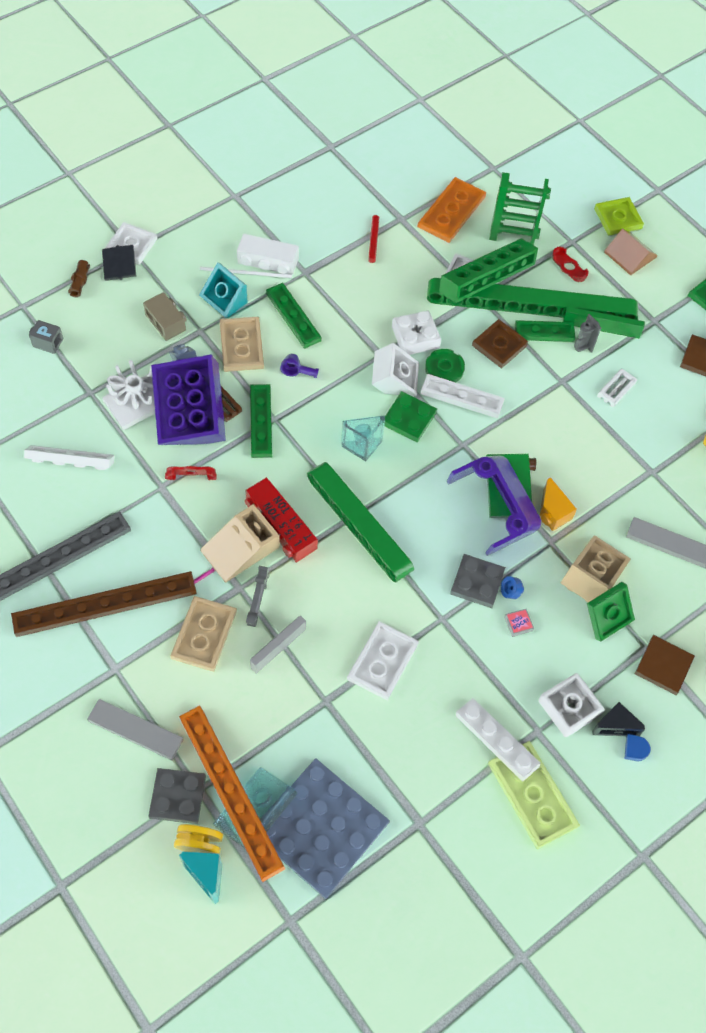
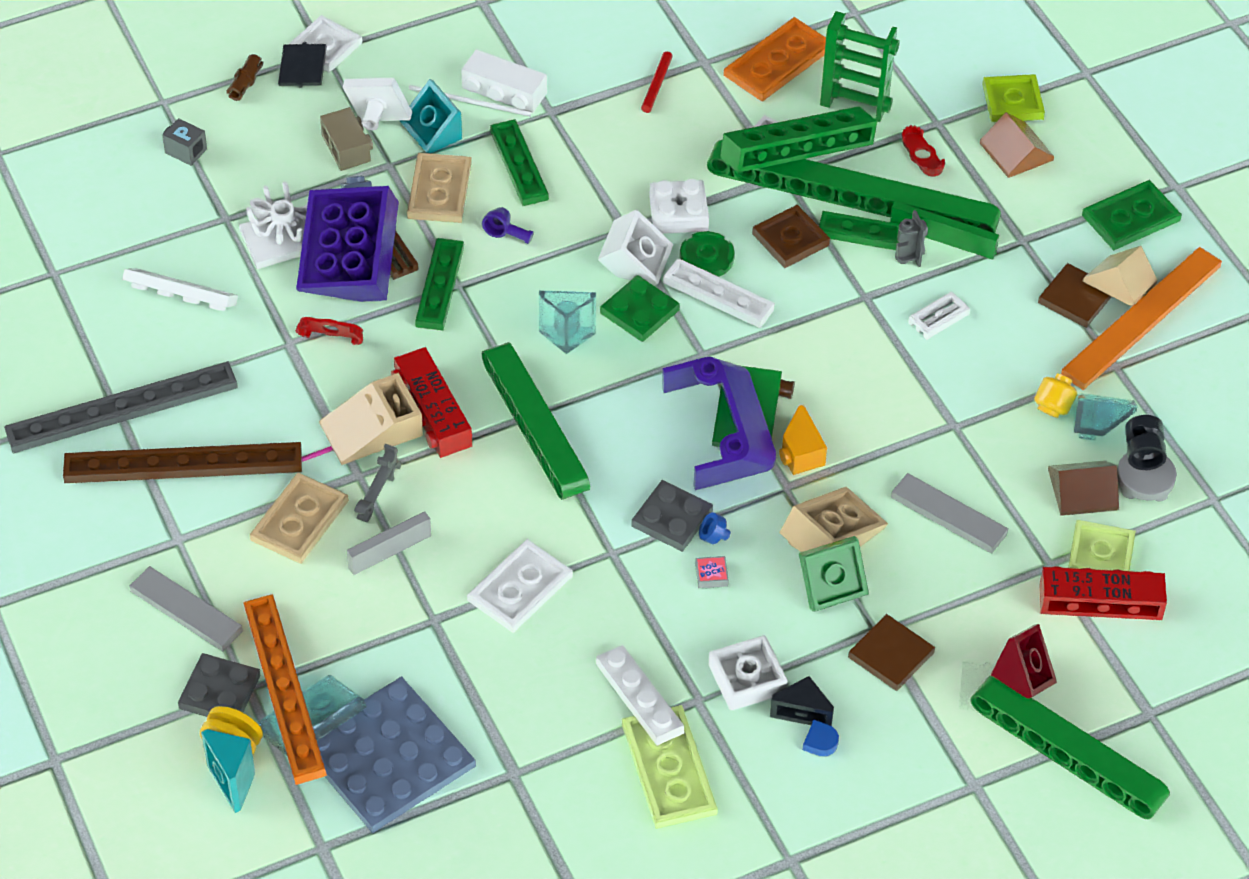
camera: 15 degrees right, 10 degrees down
none -> white tile [342,78,412,131]

